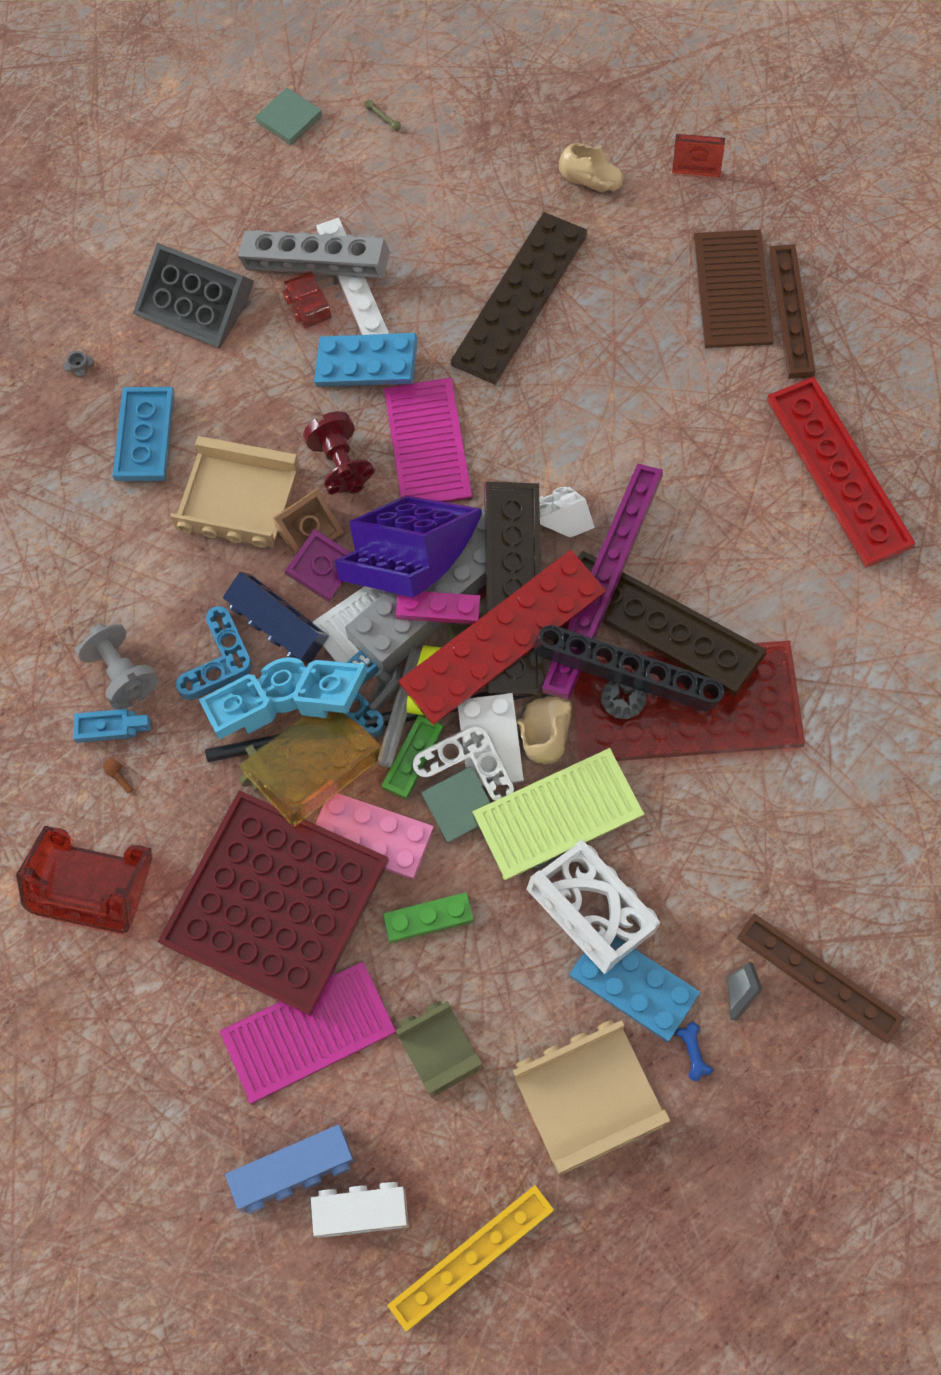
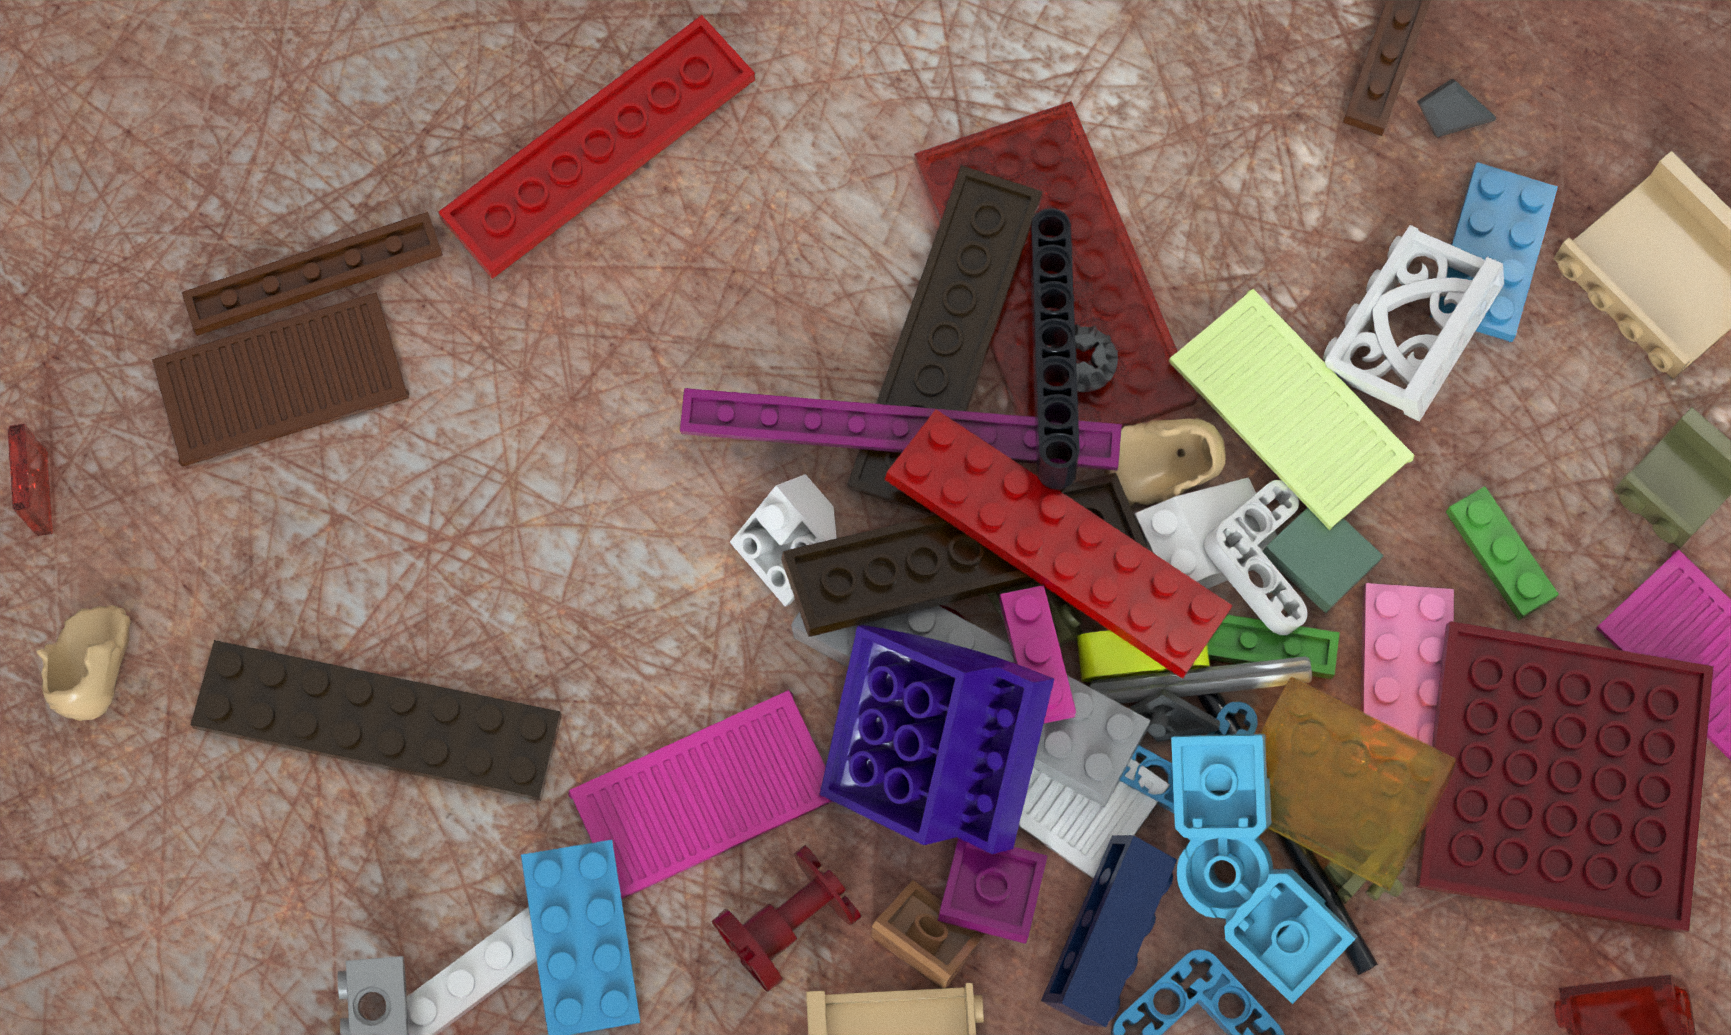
camera: 115 degrees left, 5 degrees up
blue piece [675,1022,714,1082] -> none

